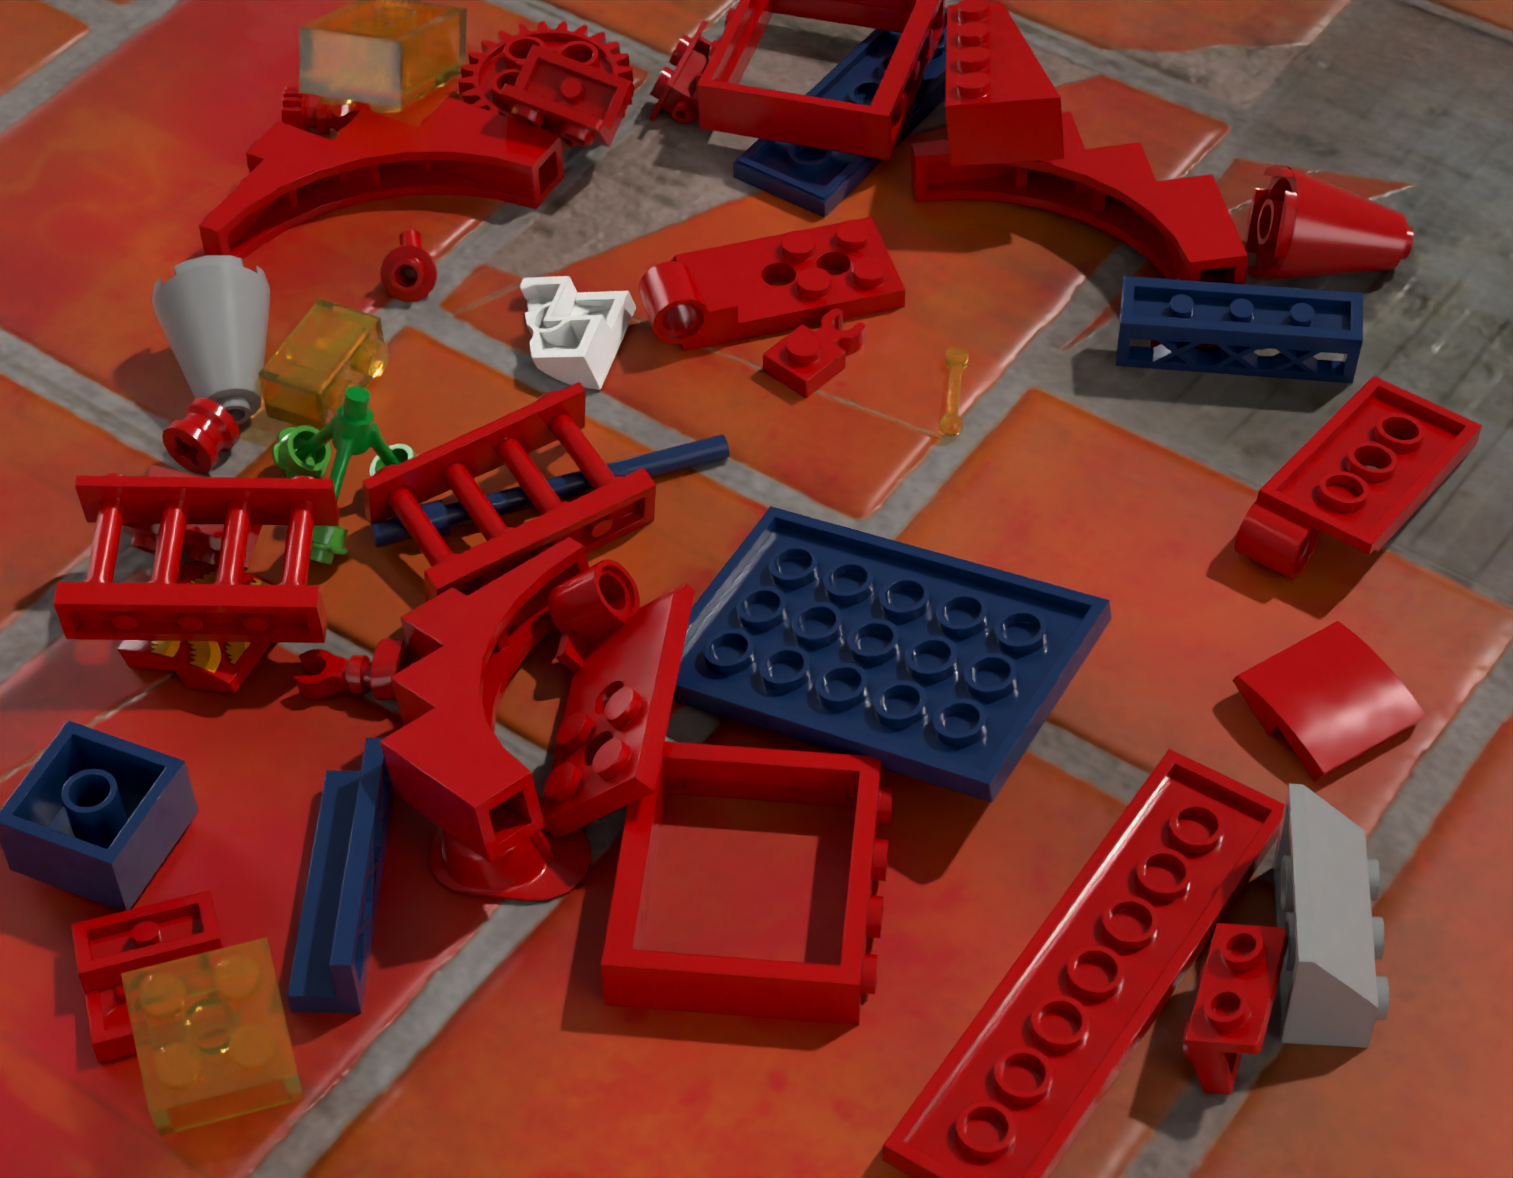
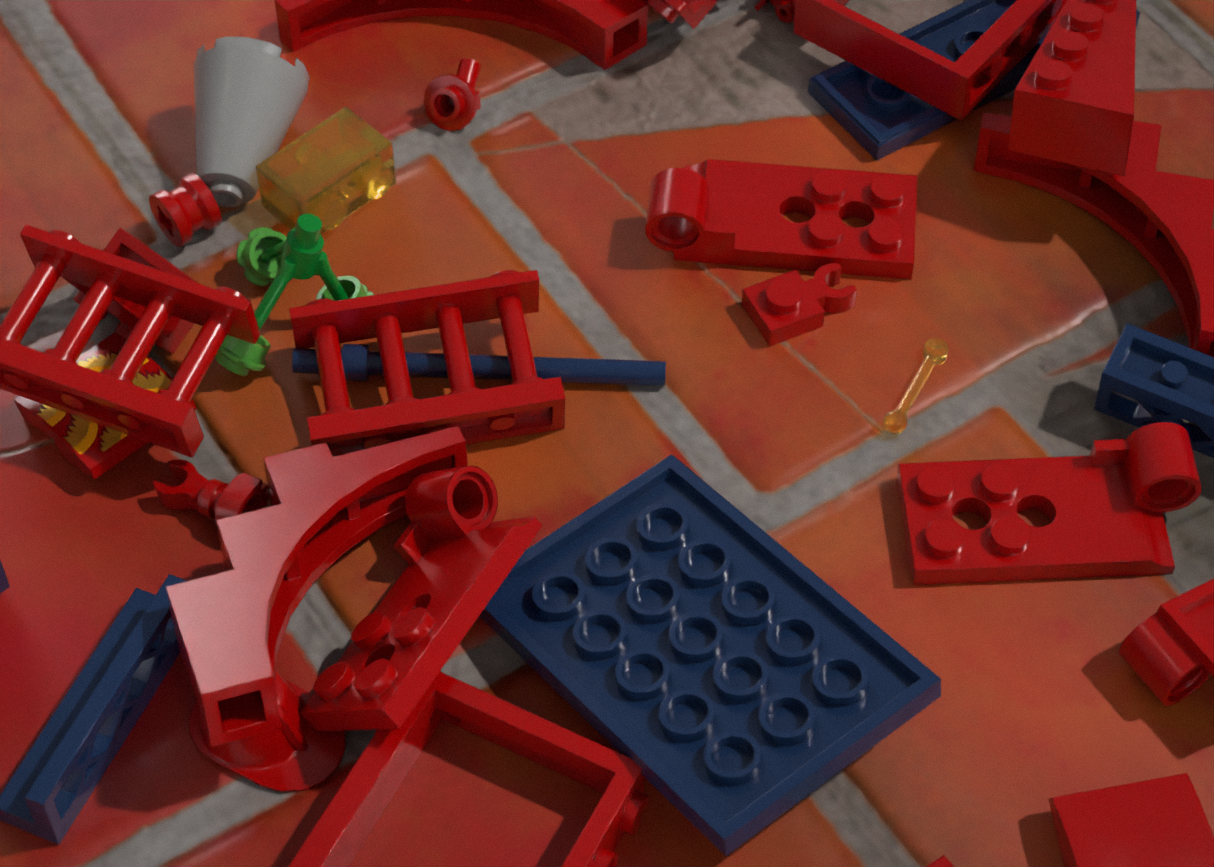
camera: 20 degrees right, 5 degrees up
white slope [520,276,636,390] -> none
none -> red hinge [896,422,1202,585]

